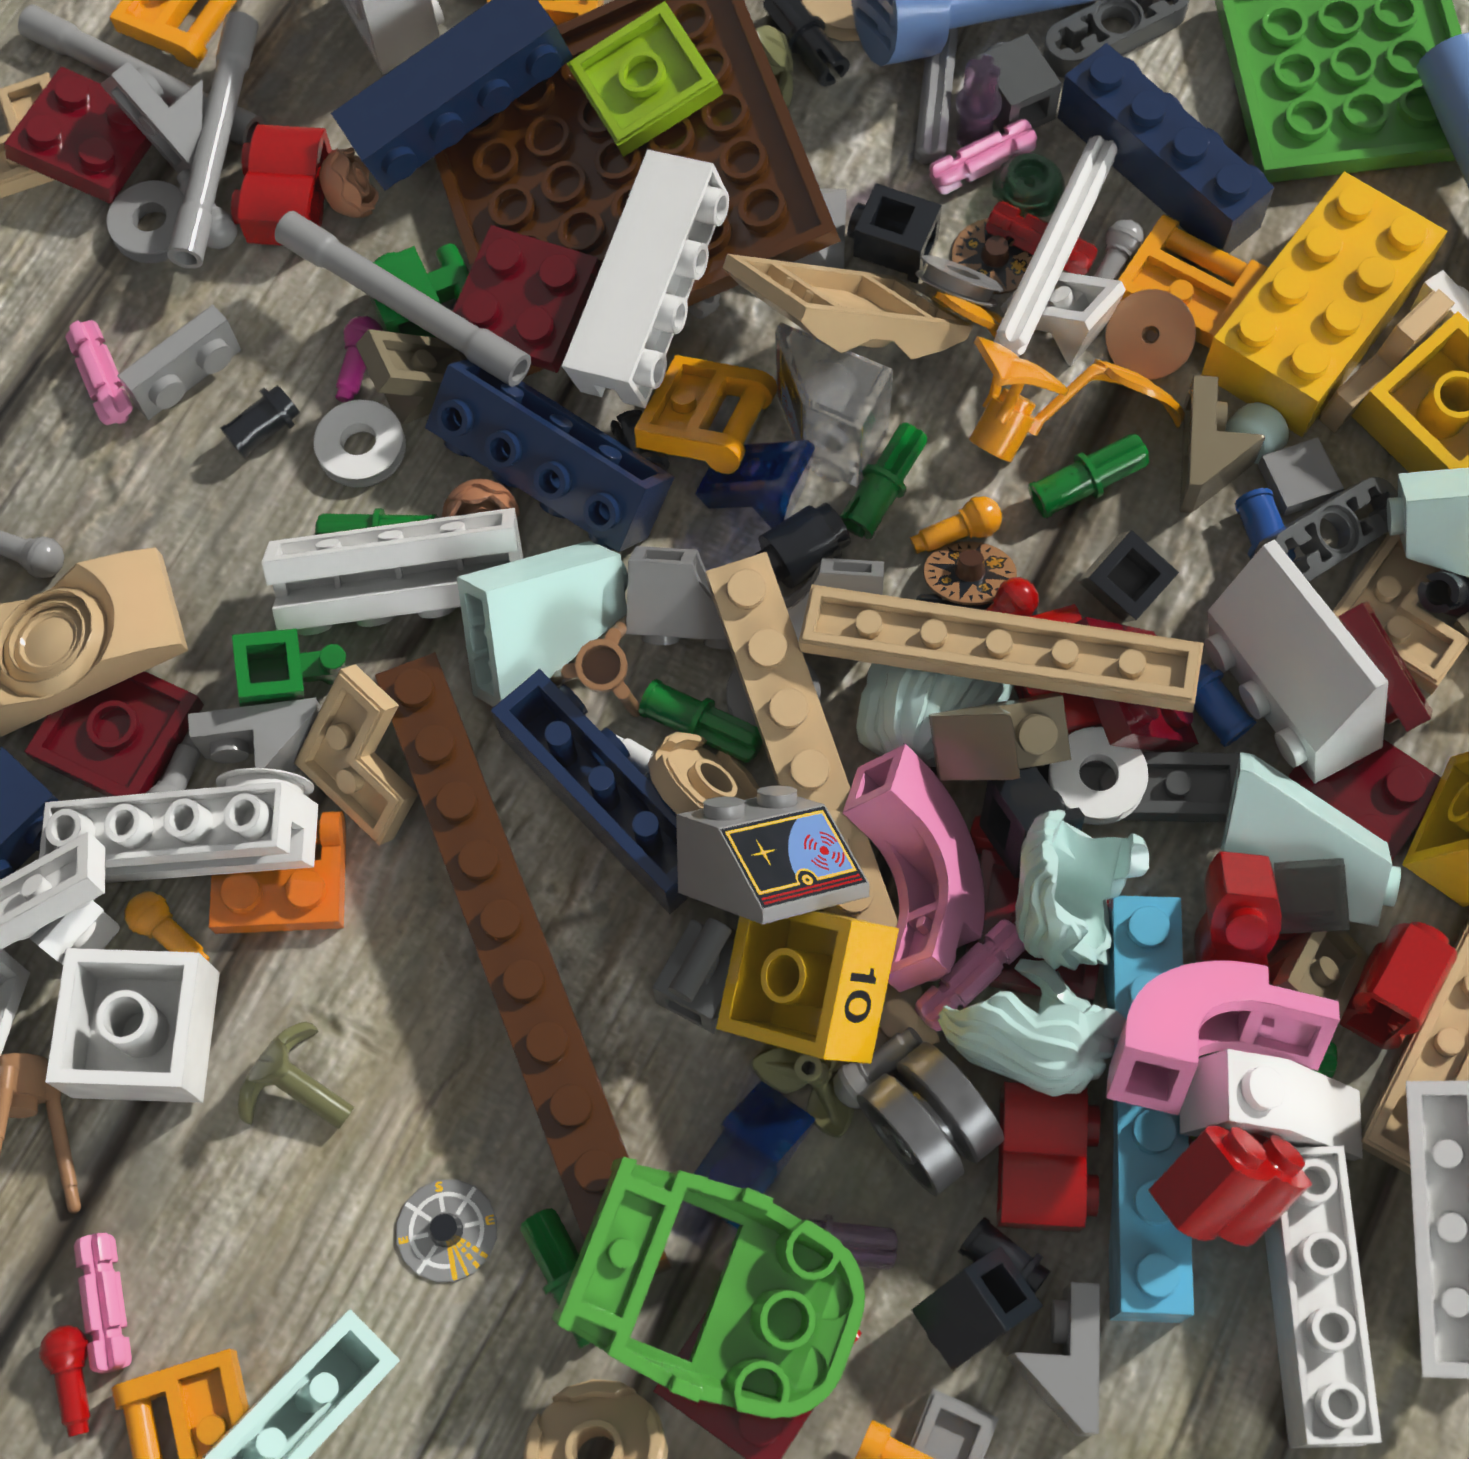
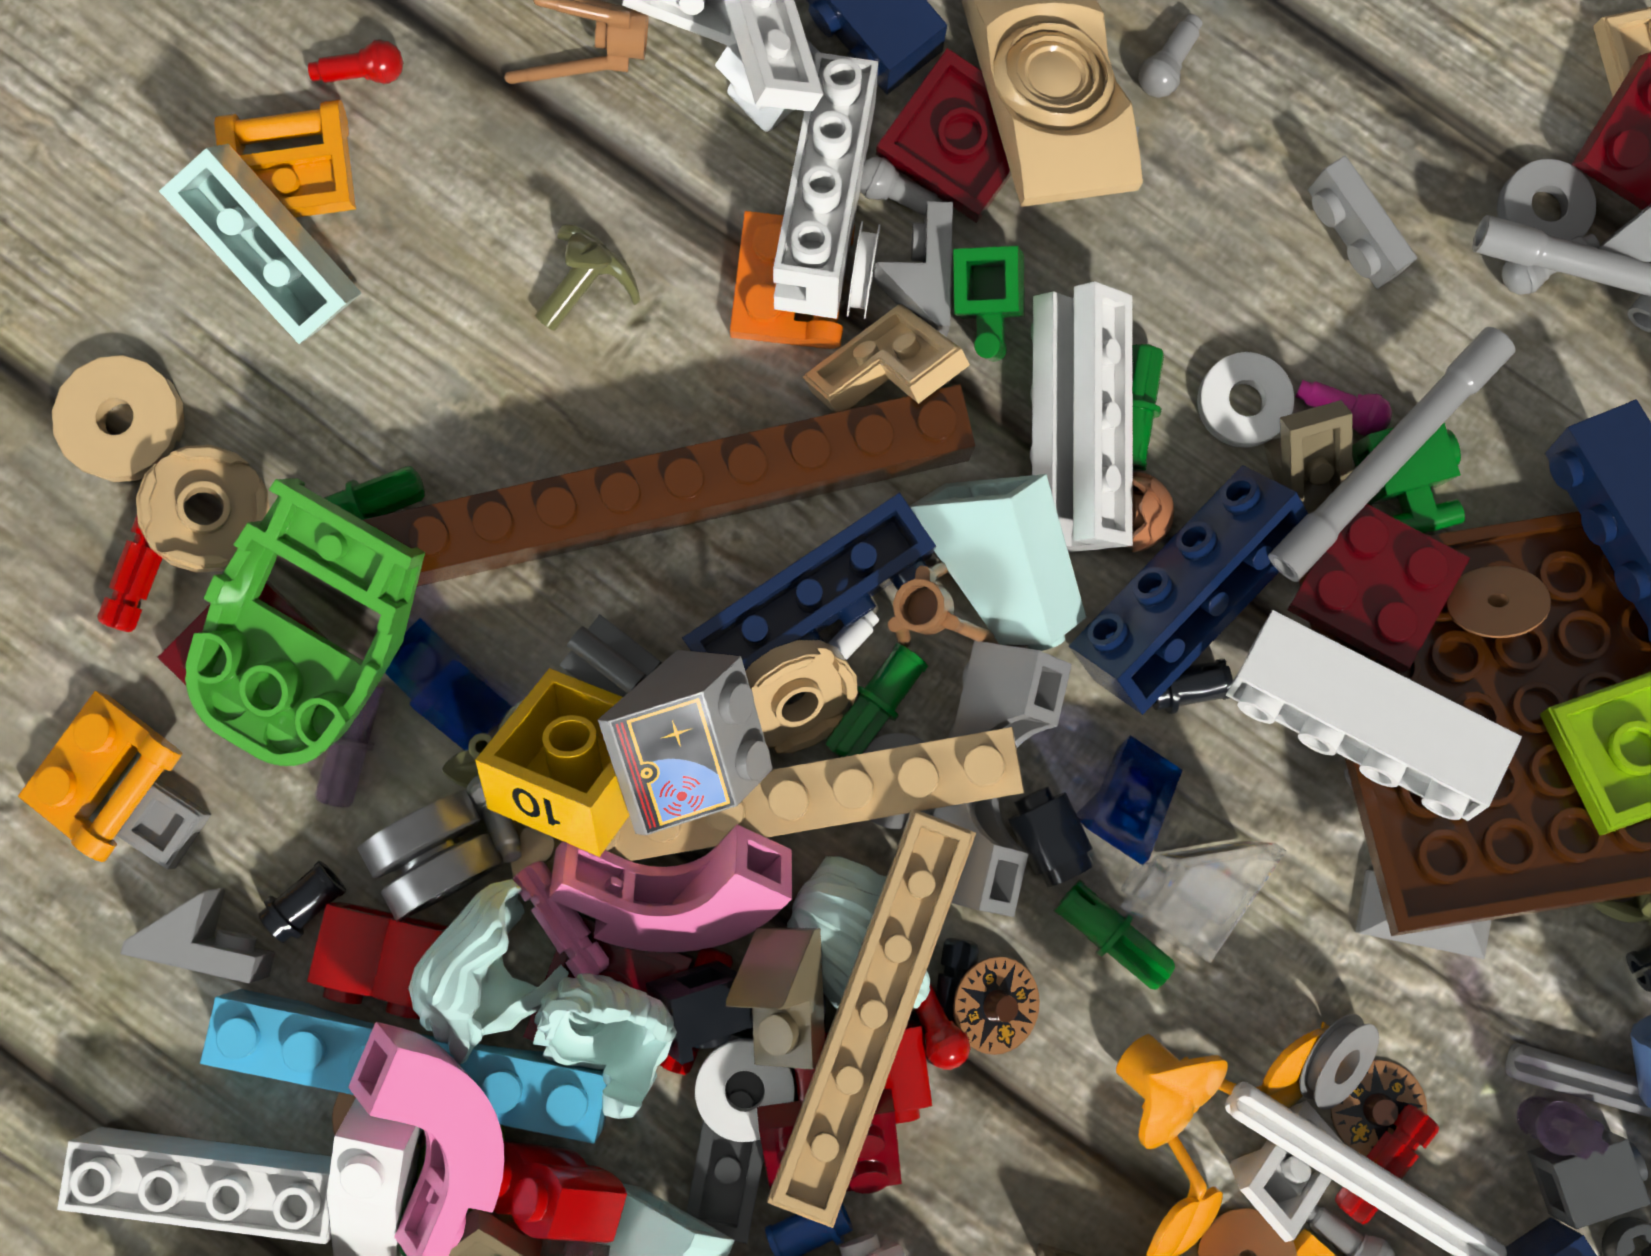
camera: 90 degrees right, 15 degrees up
white brick [45,948,220,1103] -> none
bright pink axle [65,320,133,425] -> none
bright pink axle [74,1233,132,1373] -> none
light orange piece [124,891,210,962] -> none
black pin [220,385,300,459] -> none
red brick [231,124,332,246] -> none
nougat plate [319,147,379,218] -> none
light grey piece [396,1179,497,1282] -> none
light orange plate [634,355,778,474] -> none
tan slope [722,254,973,360] -> none
black brick [847,183,942,284] -> none
light orange piece [910,496,1002,554] -> none
black brick [911,1246,1043,1371] -> none
bright pink axle [929,119,1037,194] -> none
clear green plate [992,153,1065,218] -> none
green axle [1028,434,1149,519] -> none
black brick [1077,530,1179,622] -> none
red brick [1148,1126,1312,1246] -> none
none -> medium nougat piece [1446,566,1551,638]

